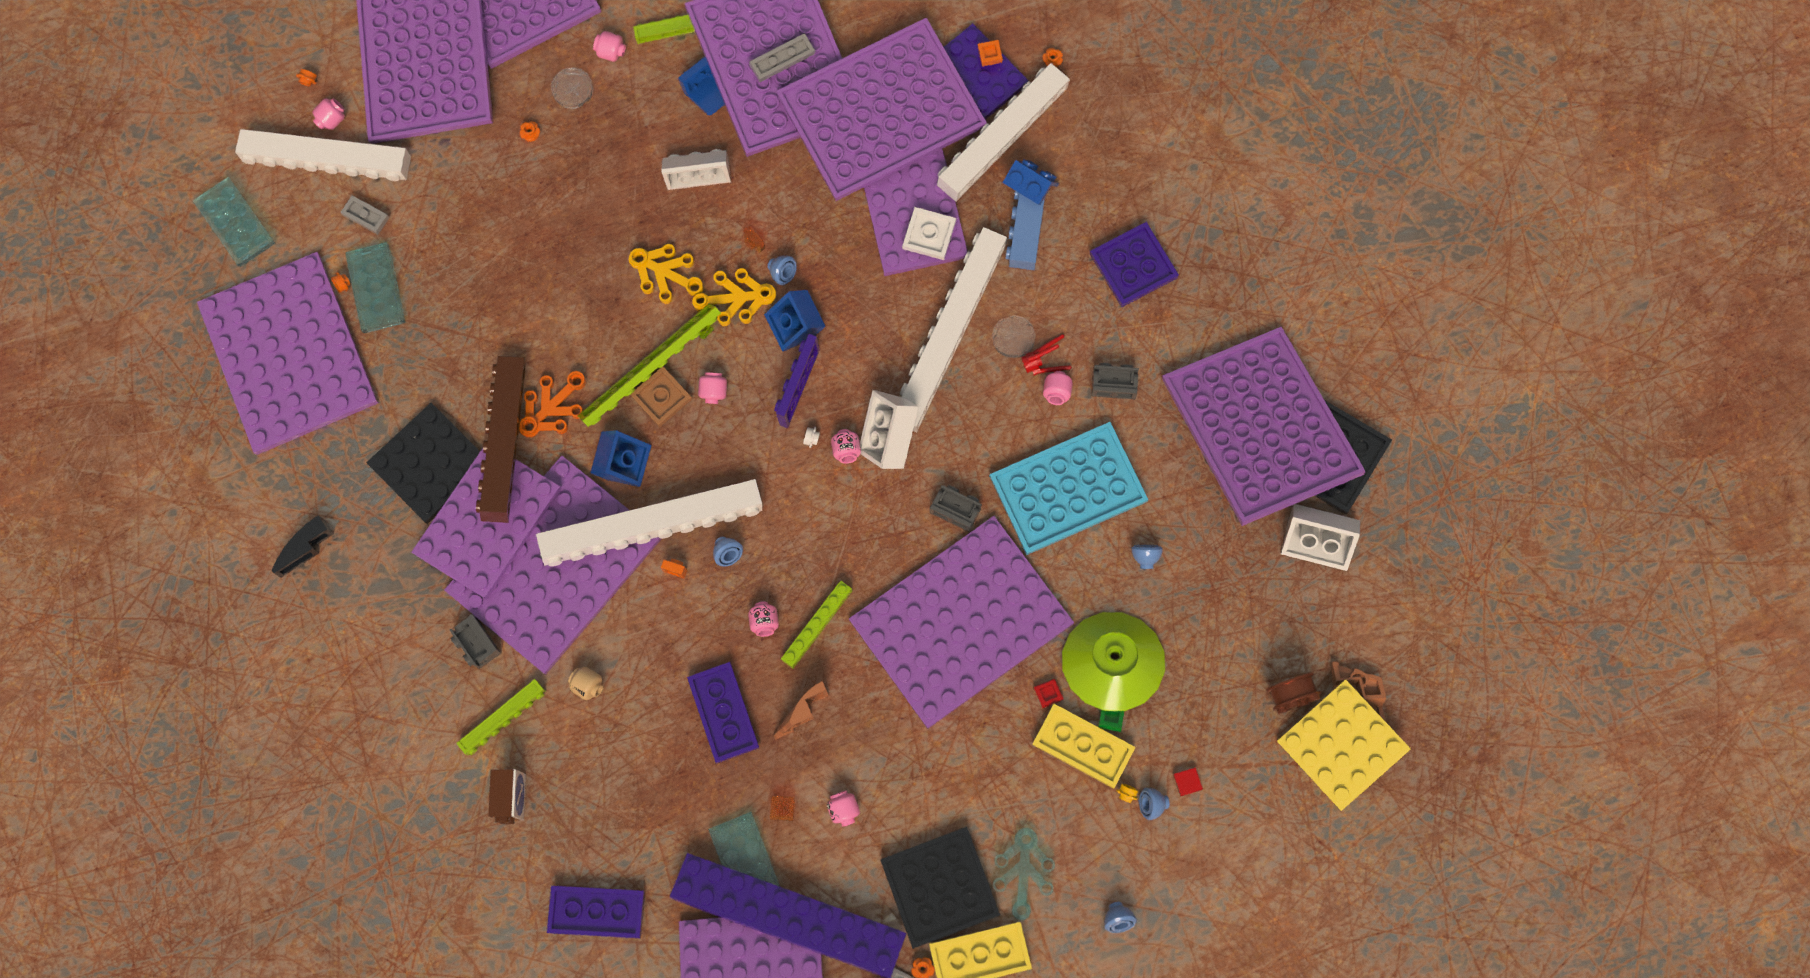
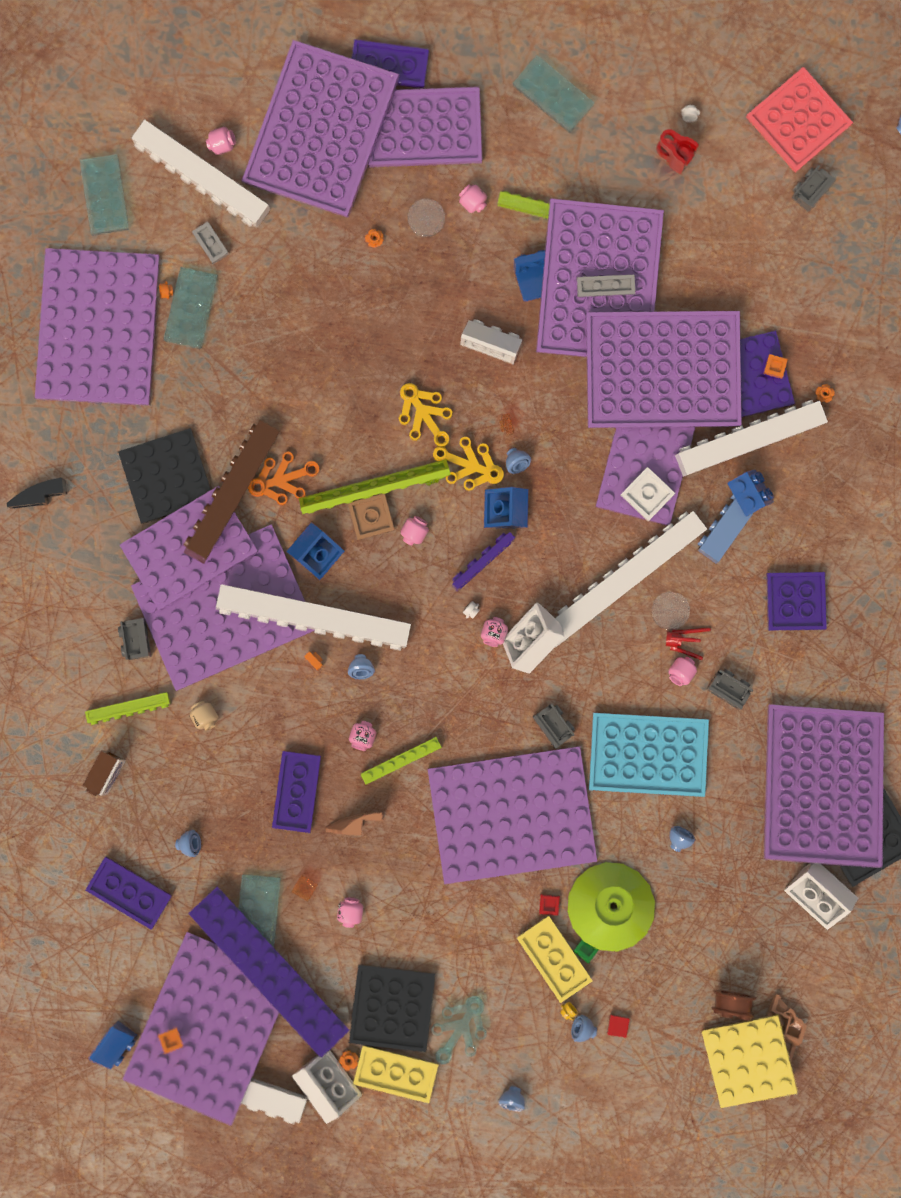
camera: 20 degrees right, 10 degrees up
orange plate [296,69,317,87] -> none
none -> medium blue brick [175,830,201,857]

